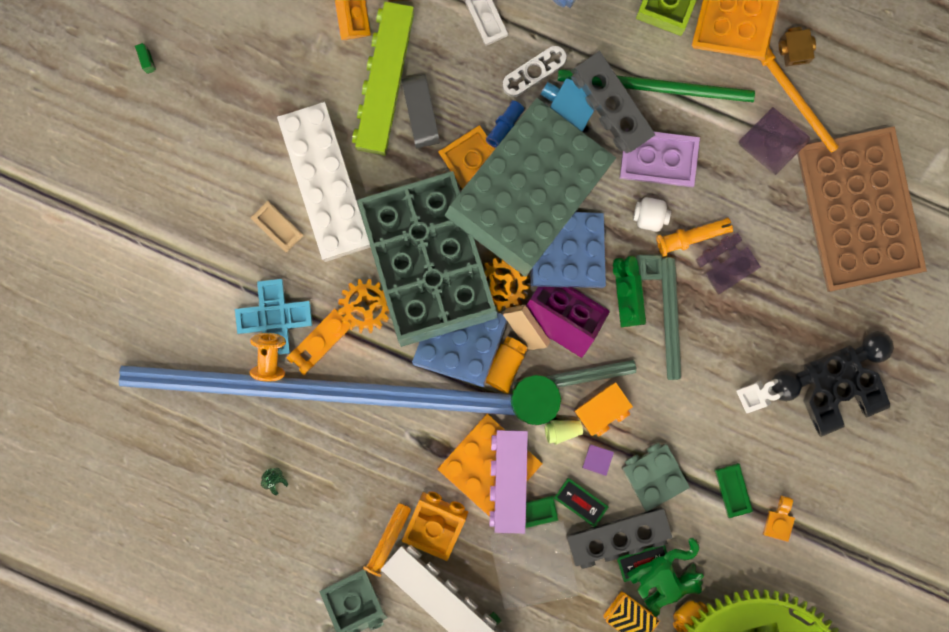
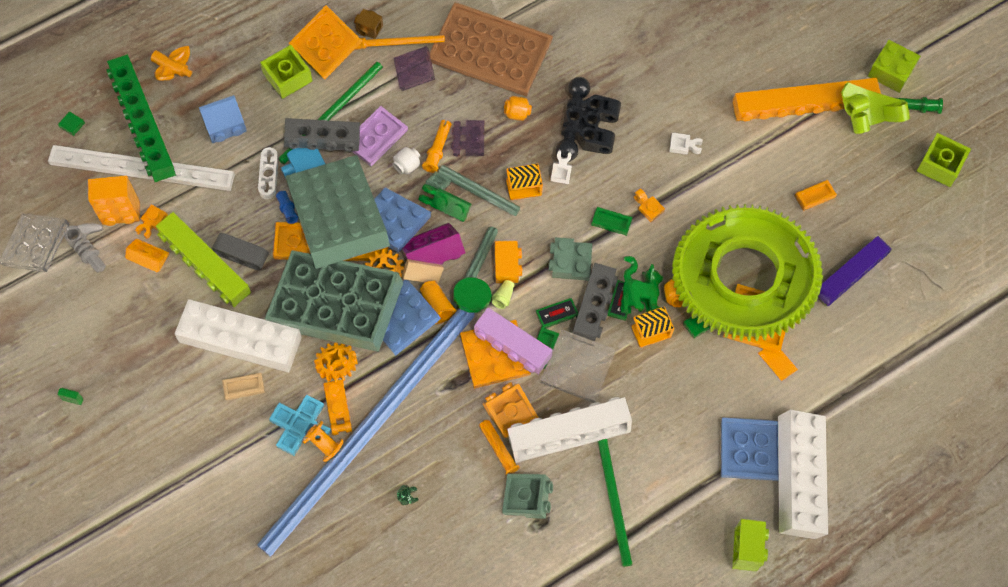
camera: 55 degrees left, 20 degrees down
medium lavender tile [582,444,614,476] -> none
none -> light orange head [504,96,532,121]
none -> piece [506,164,543,200]
none -> white plate [669,133,703,154]

